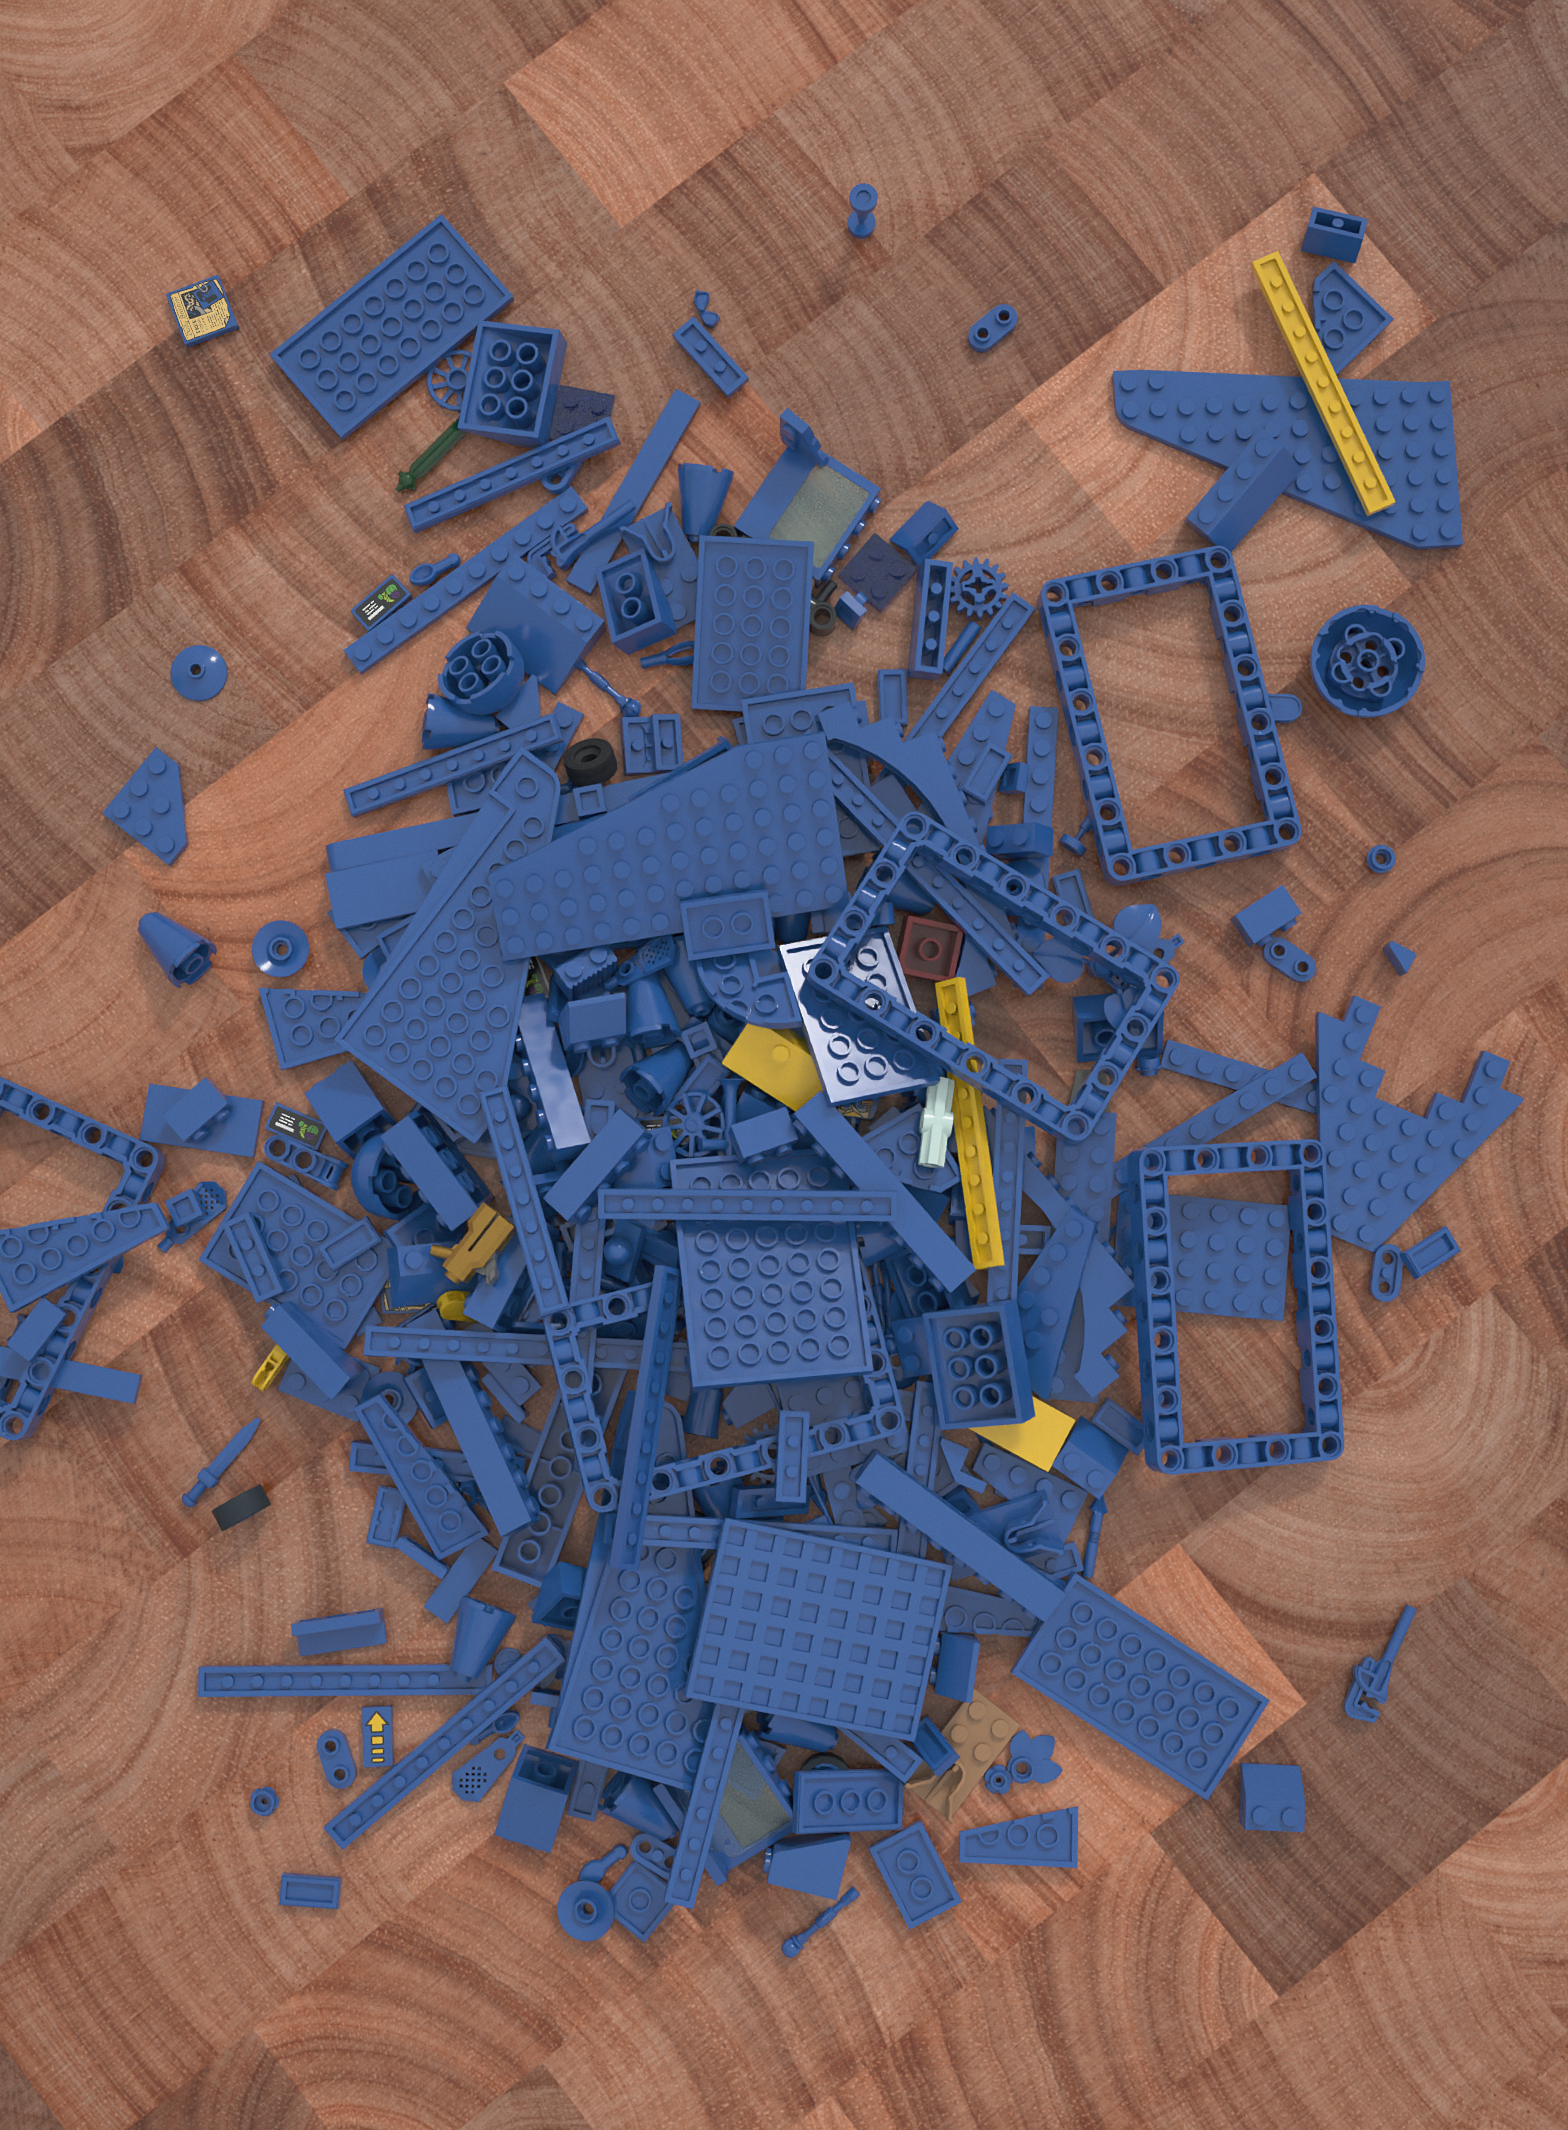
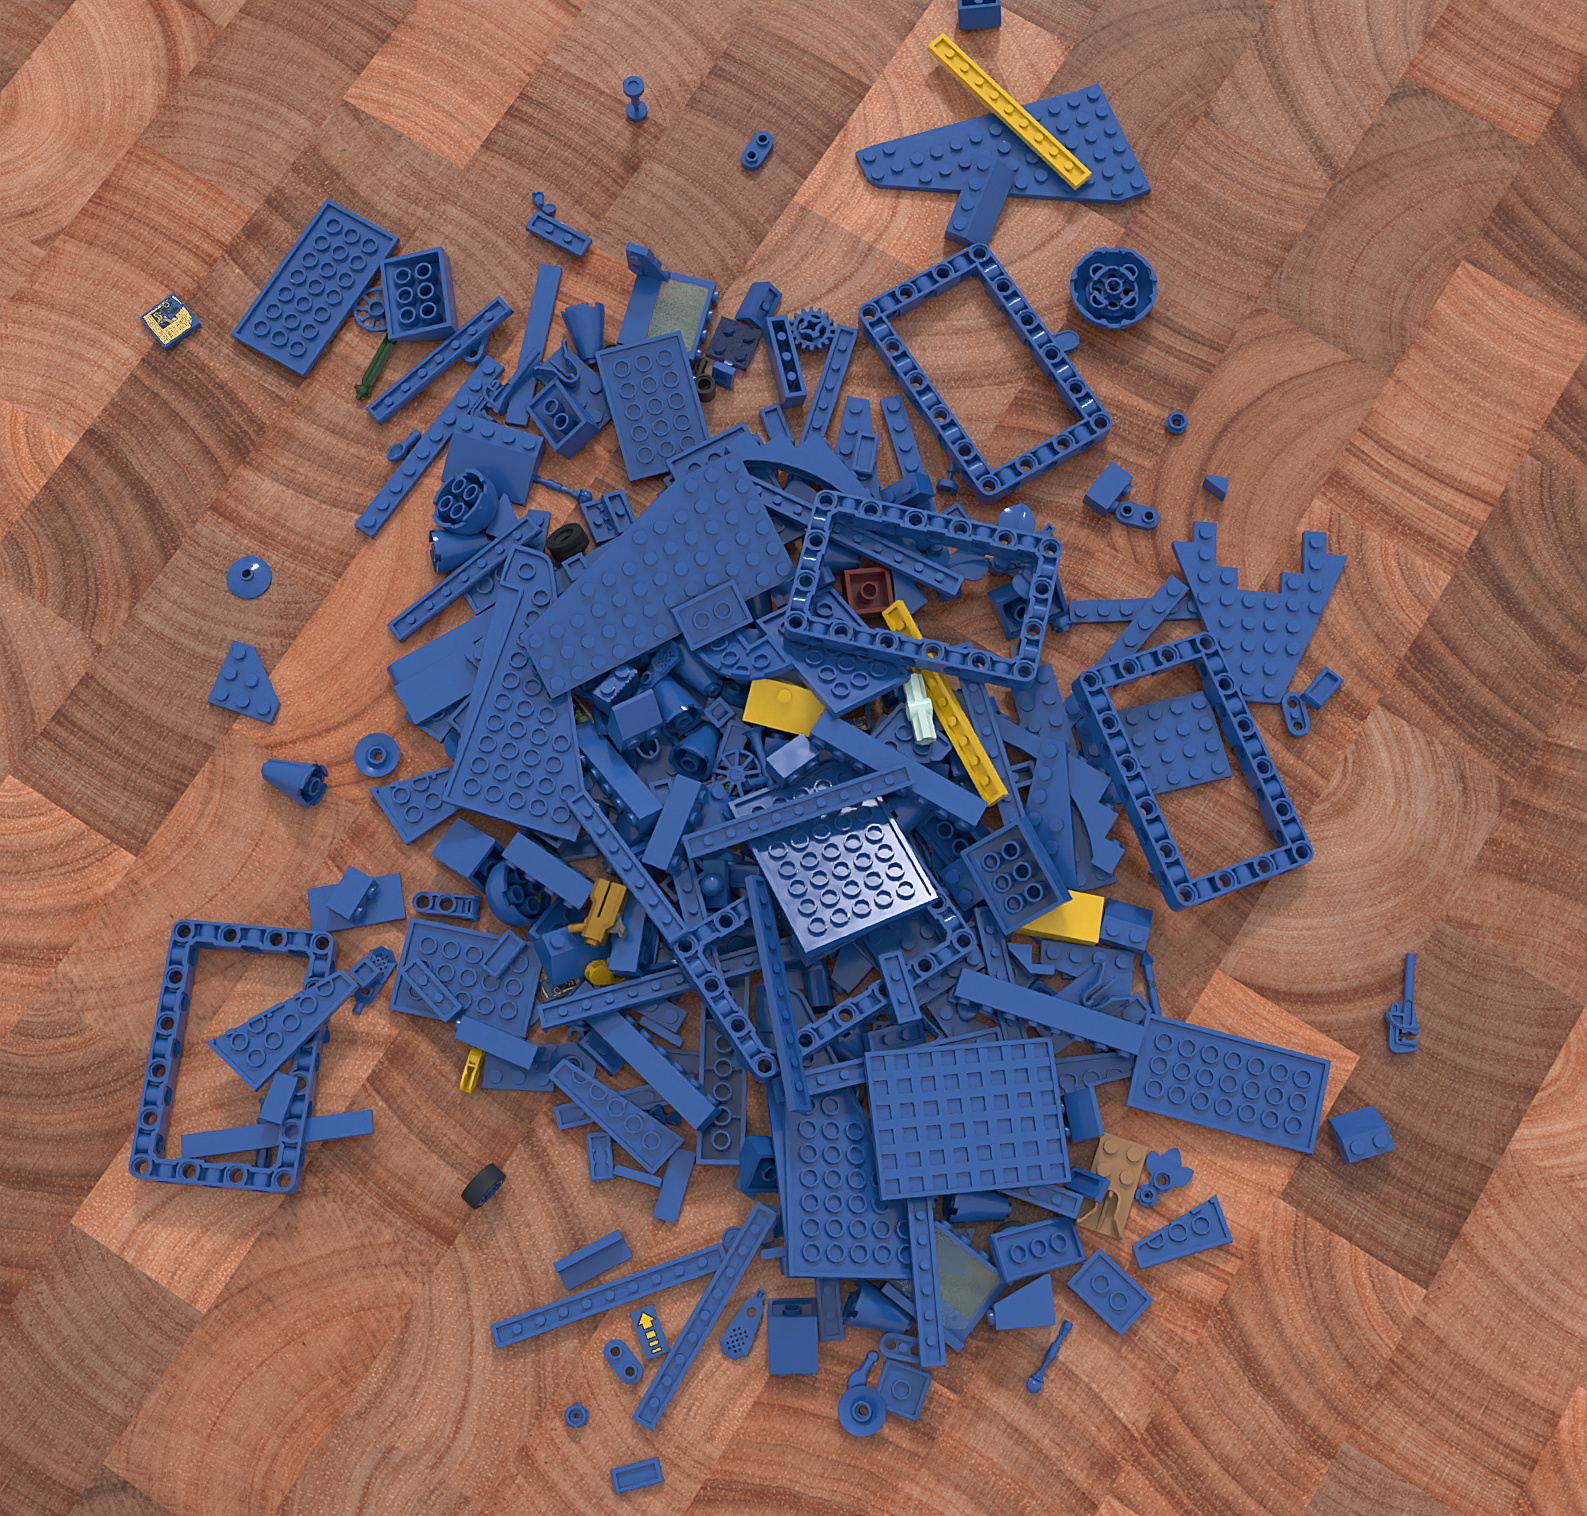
camera: 15 degrees left, 10 degrees down
blue sword [182,1418,261,1507] -> none
tile [265,1102,328,1151] -> none
tile [350,574,412,632] -> none
blue cone [450,1595,516,1682] -> none
blue piece [469,1710,520,1745] -> none
clear blue plate [549,385,615,452] -> none
blue piece [640,641,694,669] -> none
blue piece [943,621,981,674] -> none
blue plate [999,762,1029,795] -> none
blue tile [1090,1397,1144,1456] -> none
blue plate [1312,261,1394,376] -> none

